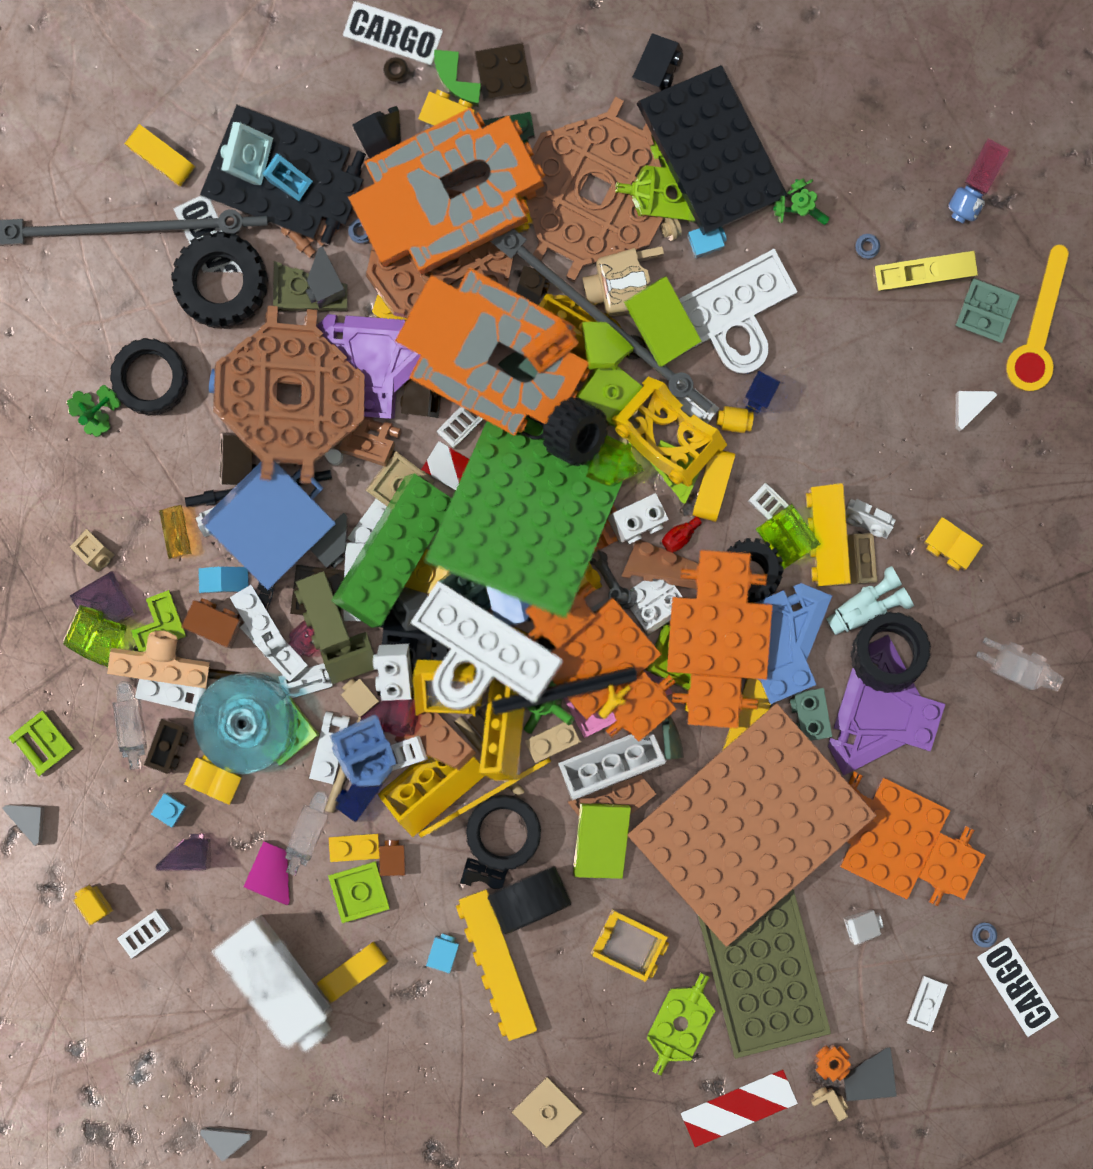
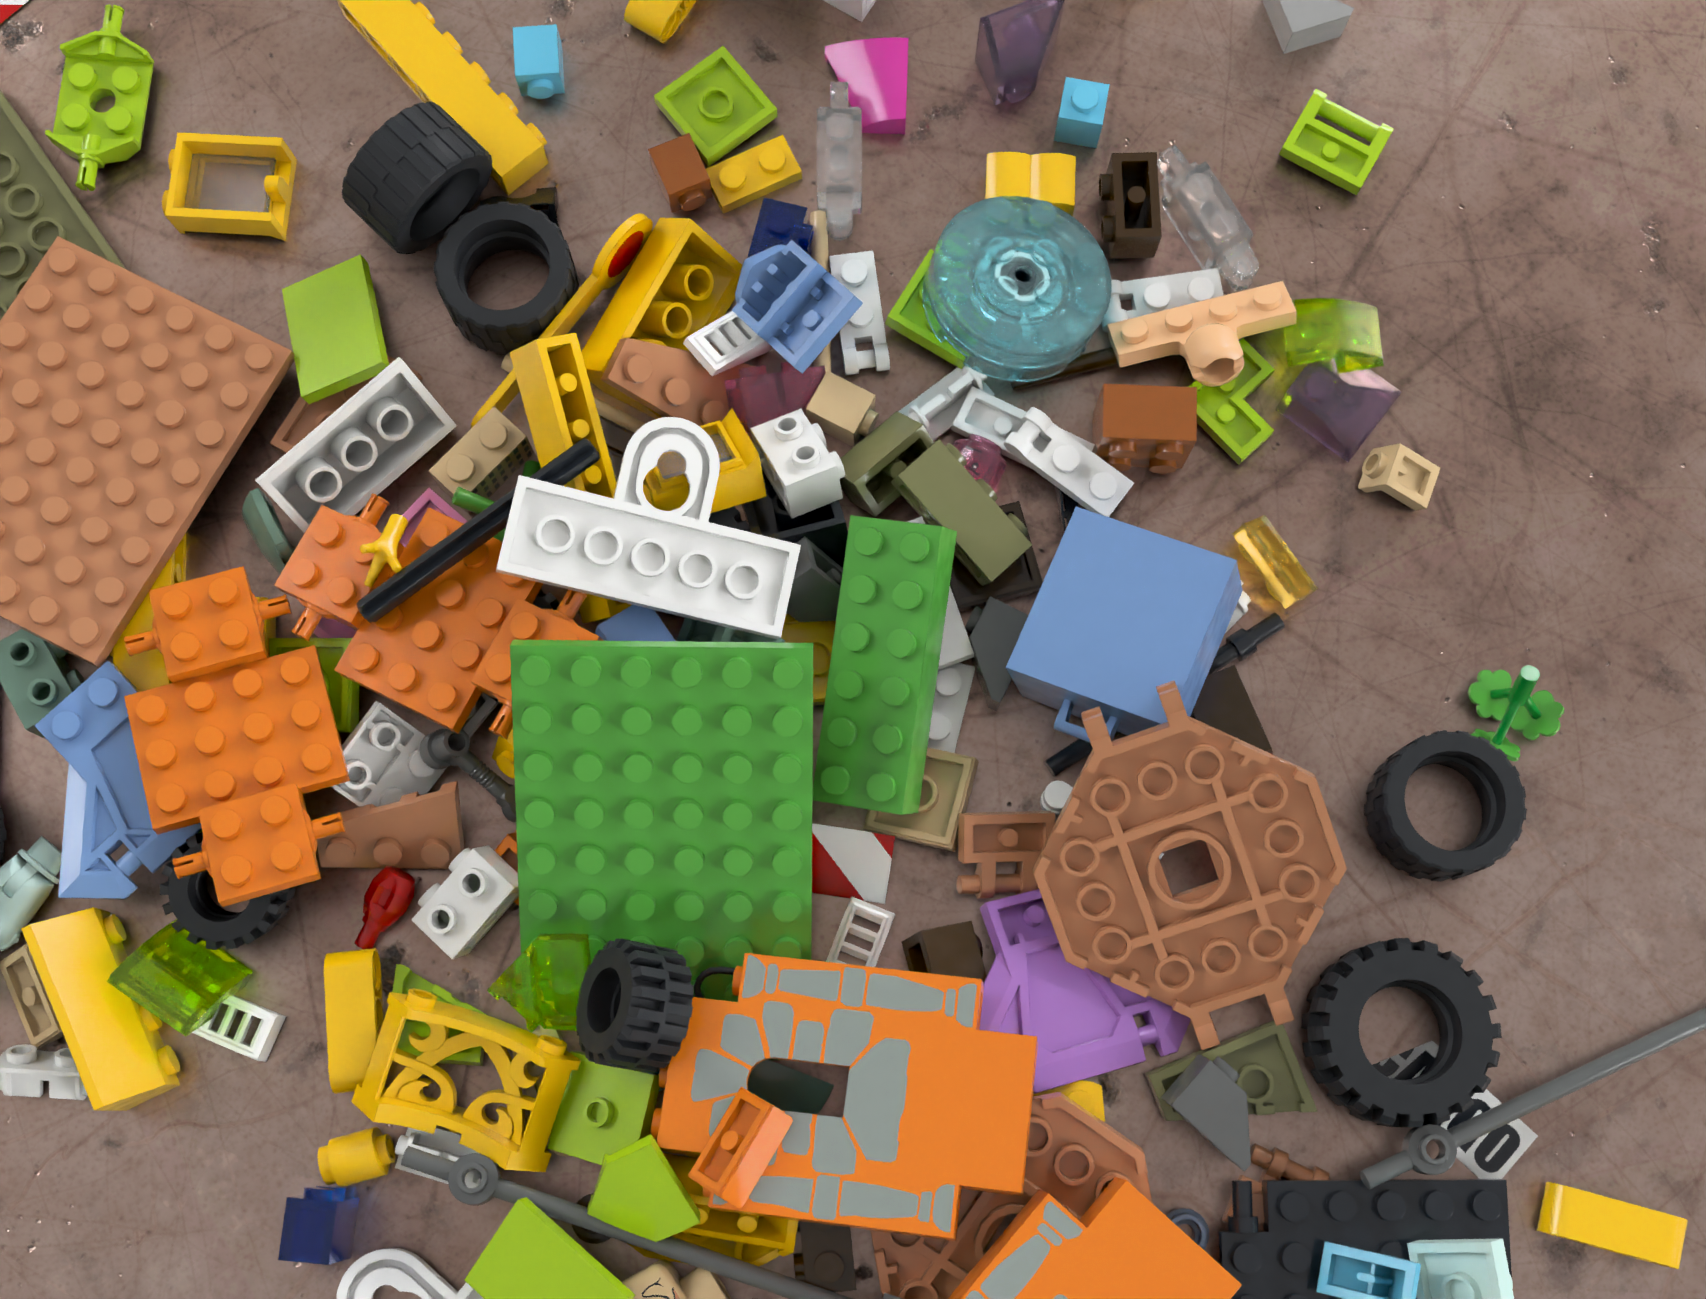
camera: 155 degrees right, 10 degrees down
medium azure slope [199,567,249,593] -> none

